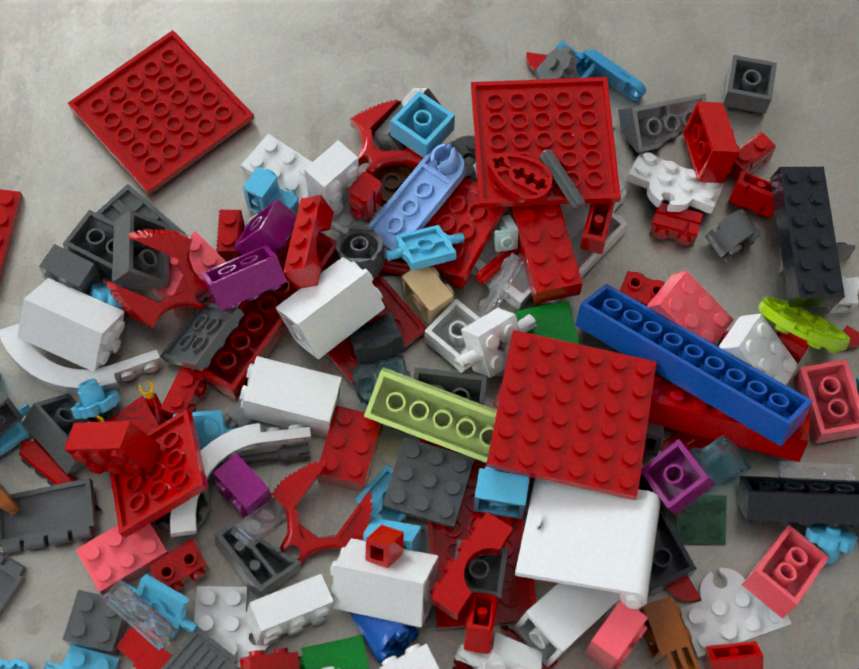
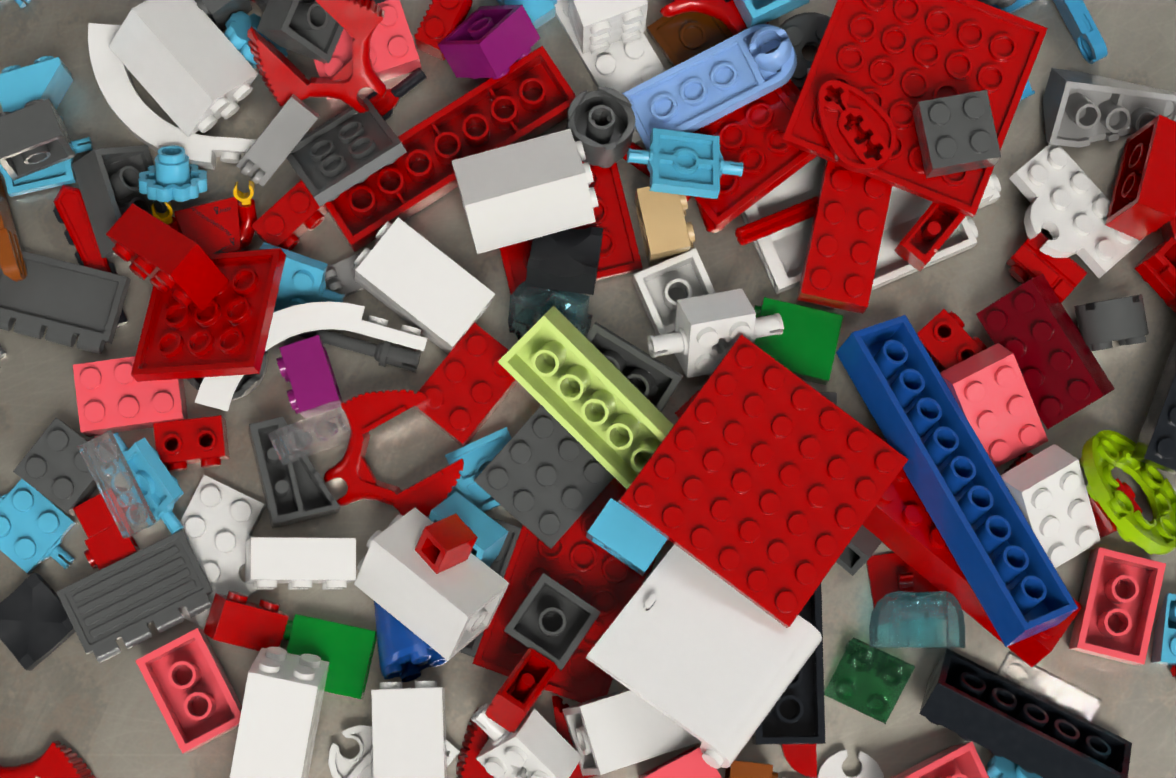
camera: 20 degrees right, 15 degrees up
magenta brick [201,245,287,311] -> none
red arch [283,195,334,289] -> none
red brick [348,172,382,223] -> none
red arch [429,512,513,620] -> none
clear plate [477,253,523,318] -> none
light aqua bracket [494,214,518,252] -> none
dark grey axle [540,150,585,210] -> none
magenta brick [641,439,716,515] -> none
none -> light grey hinge [236,94,320,187]
none -> dark grey brick [913,90,1001,178]
none -> dark red brick [976,274,1115,430]

